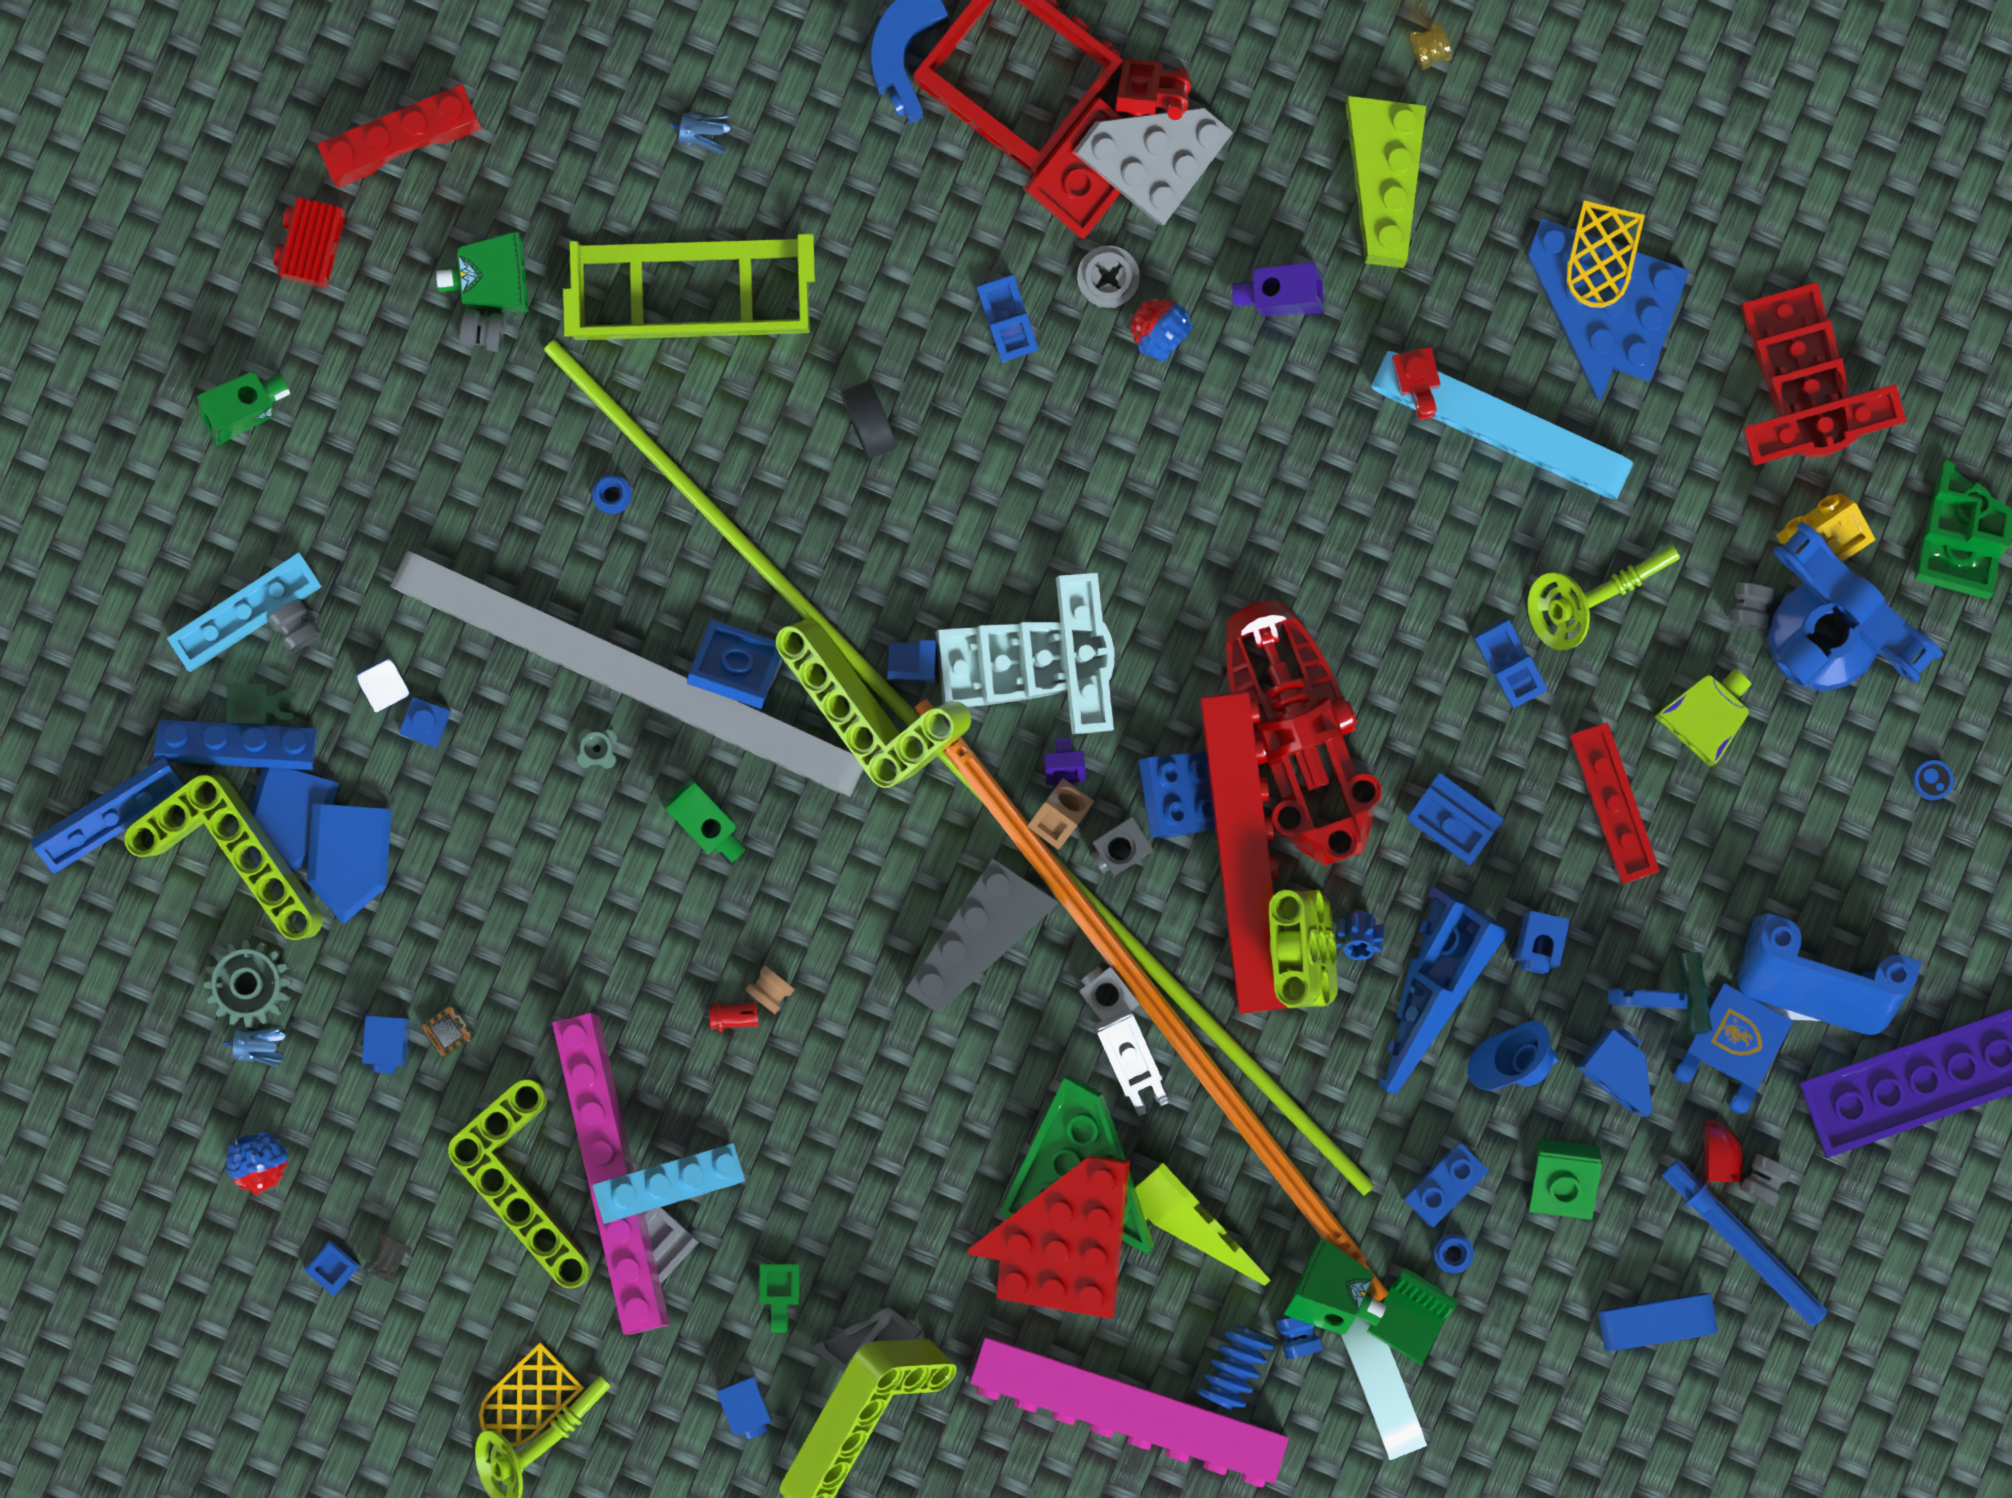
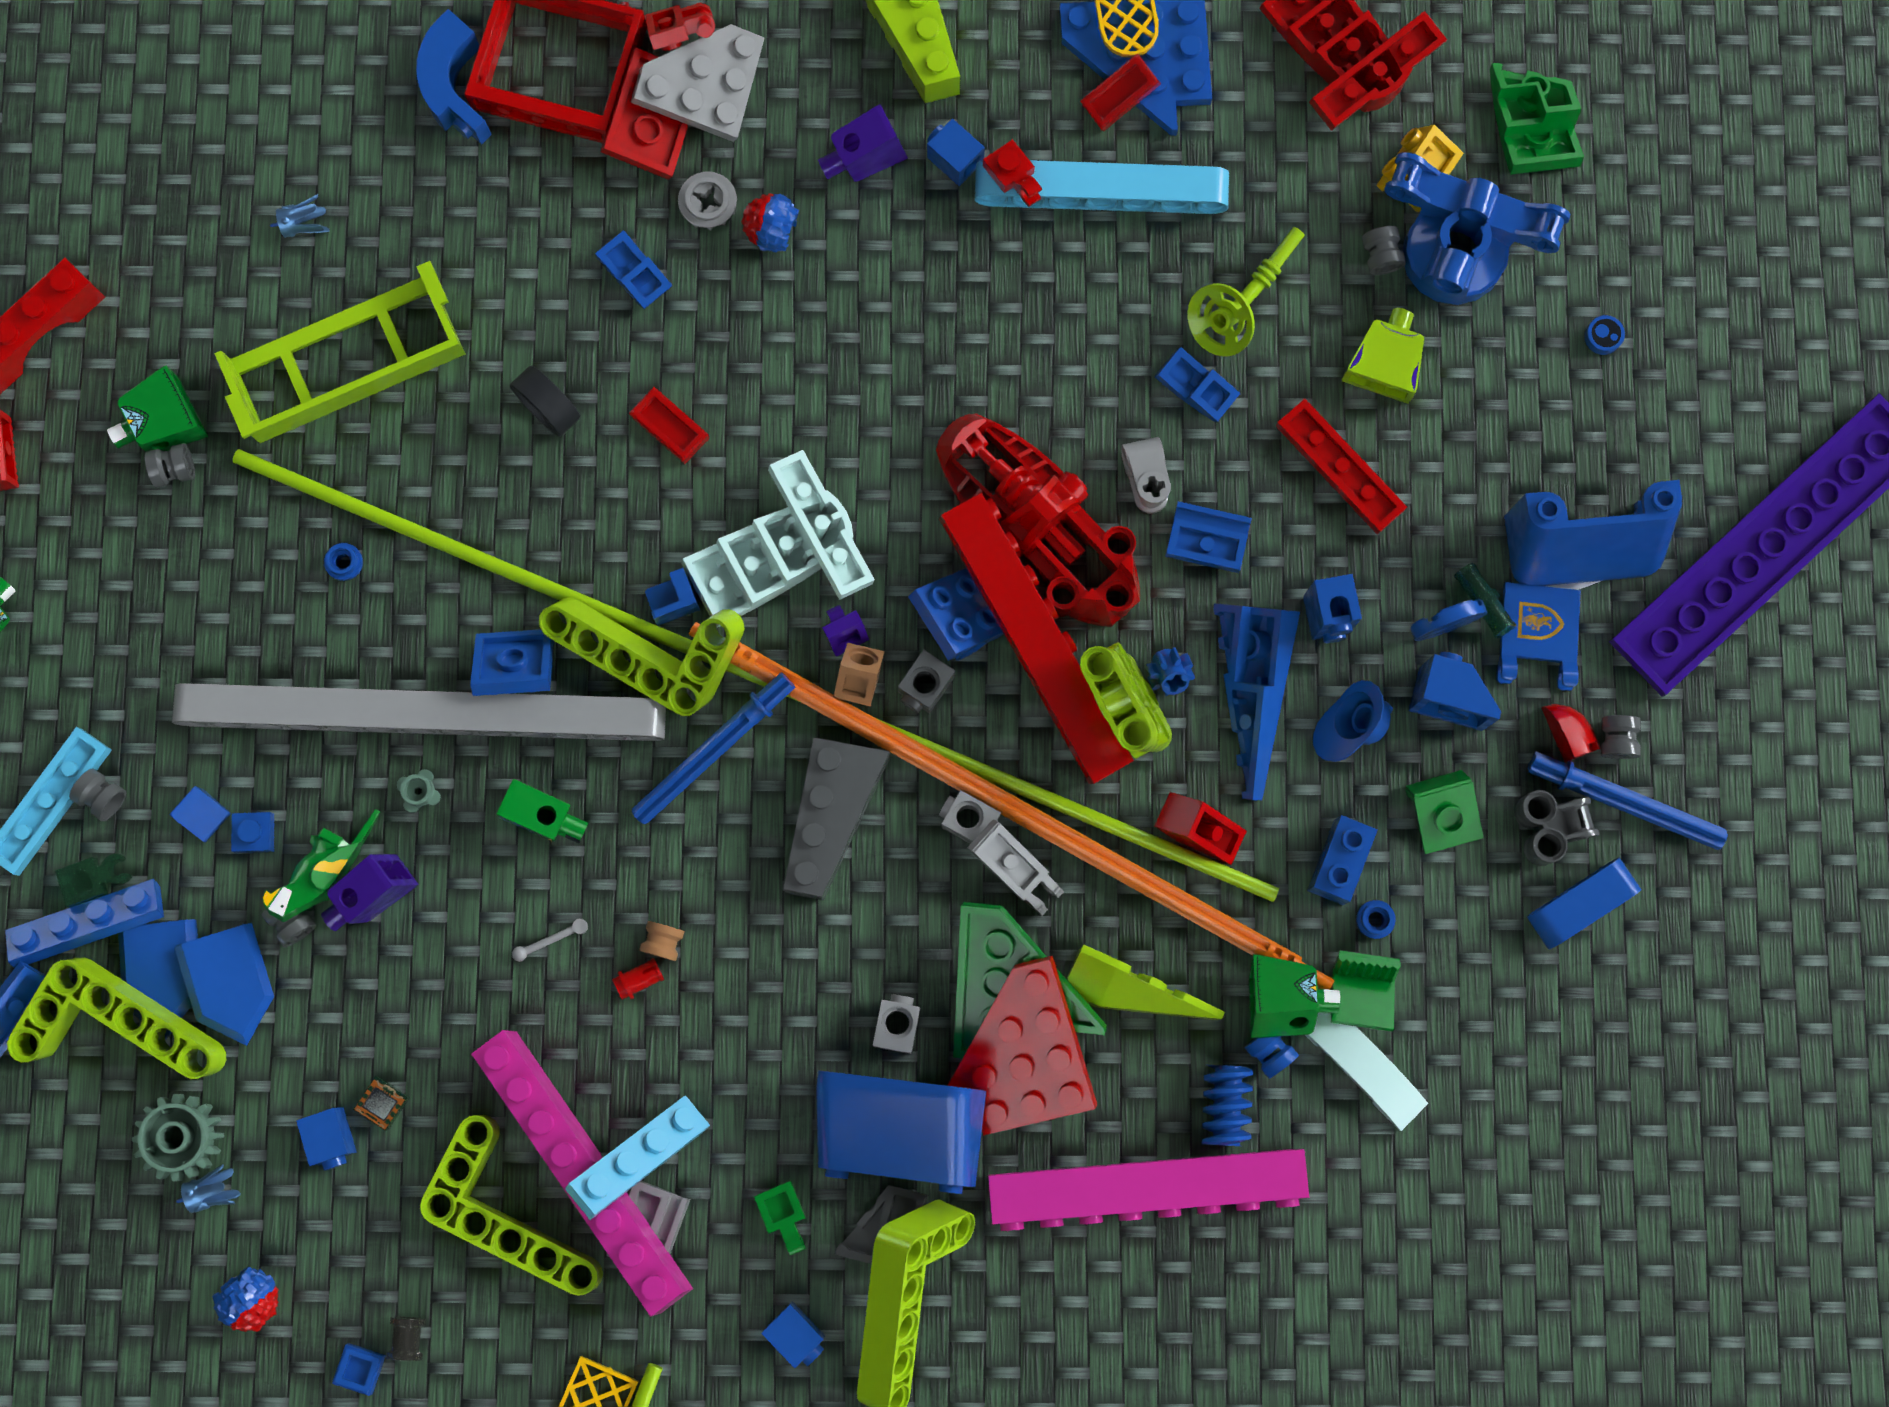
camera: 25 degrees left, 5 degrees down
none -> dark grey wheel [261,909,316,947]
none -> green animal [263,809,380,922]
none -> dark purple torso [321,854,419,931]
none -> light grey hinge [512,919,588,962]
none -> red tile [629,387,710,465]
none -> blue axle [631,672,796,824]
none -> blue windscreen [816,1070,986,1194]
none -> light grey brick [873,994,921,1054]
none -> blue brick [927,118,985,186]
none -> red tile [1080,53,1161,131]
none -> light grey piece [1121,437,1171,514]
none -> red slope [1154,792,1247,865]
none -> dark grey piece [1514,790,1600,866]

